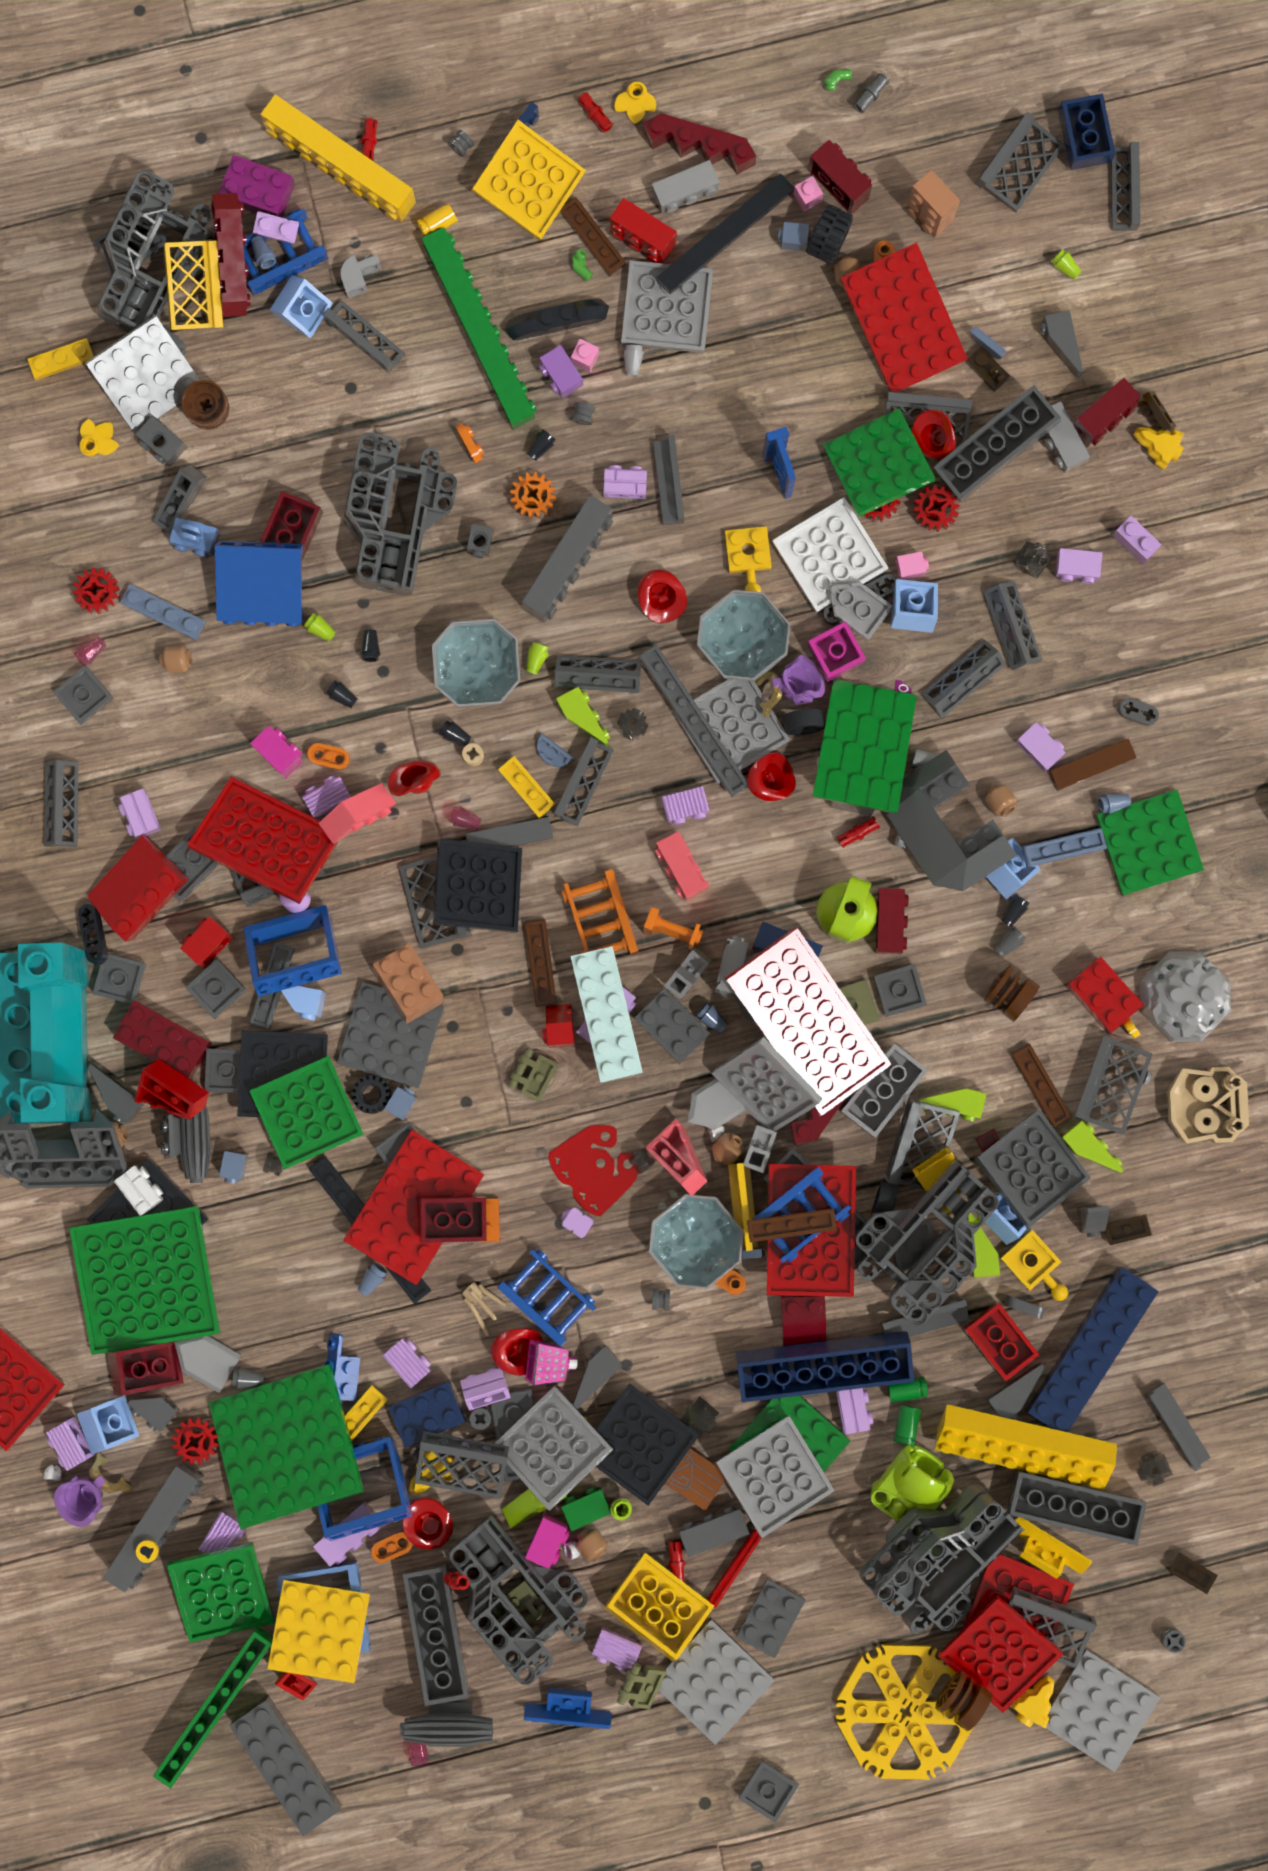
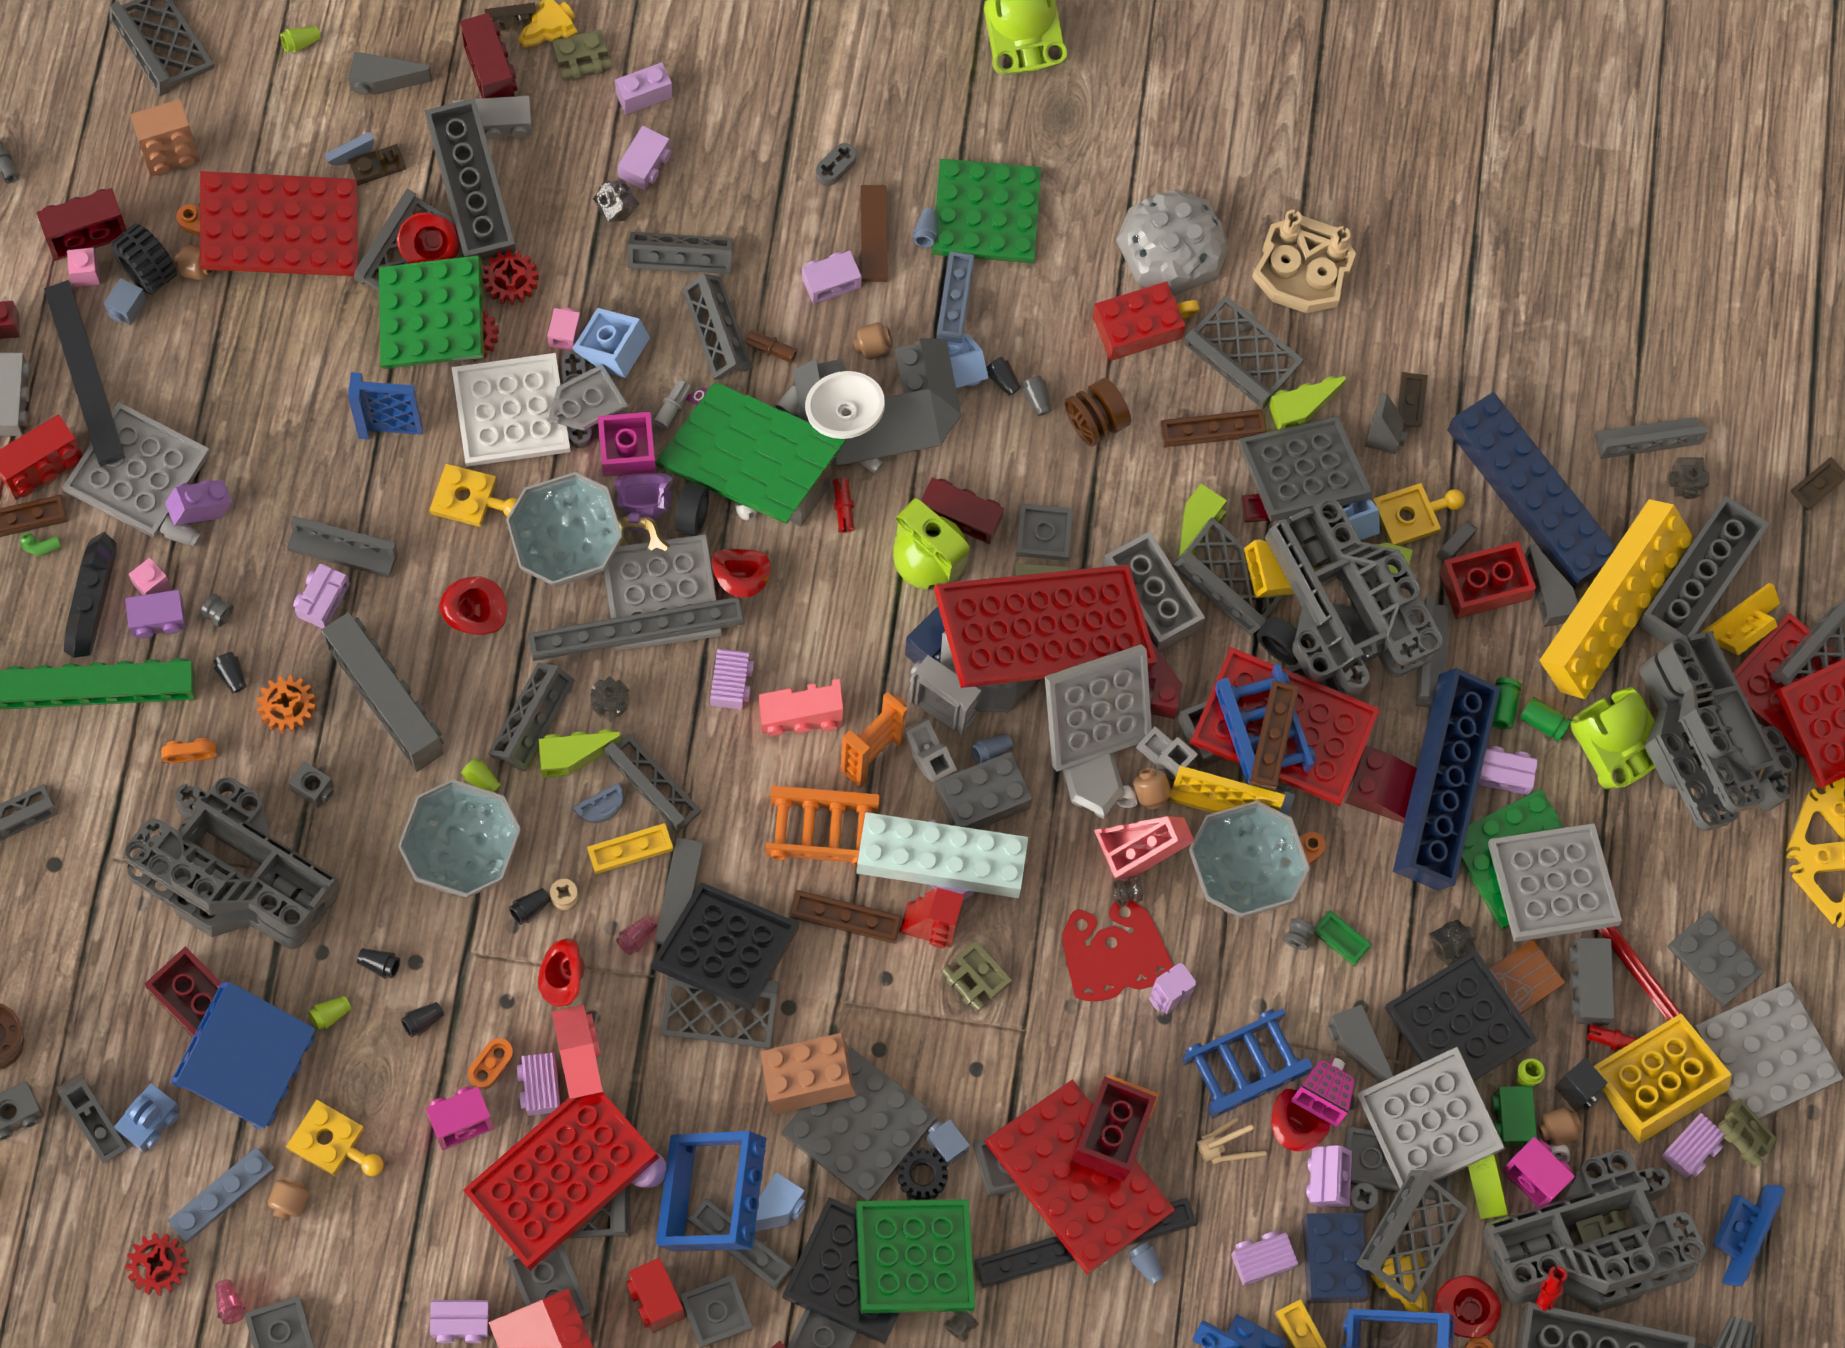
camera: 75 degrees left, 15 degrees down
none -> medium lavender brick [165,479,232,526]
none -> yellow plate [286,1099,384,1177]
none -> olive plate [552,29,612,80]
none -> light grey axle [653,380,691,430]
none -> reddish brown axle [746,330,798,364]
none -> white dish [805,371,885,439]
none -> green tile [1314,910,1372,966]
none -> black brick [1554,1058,1608,1112]

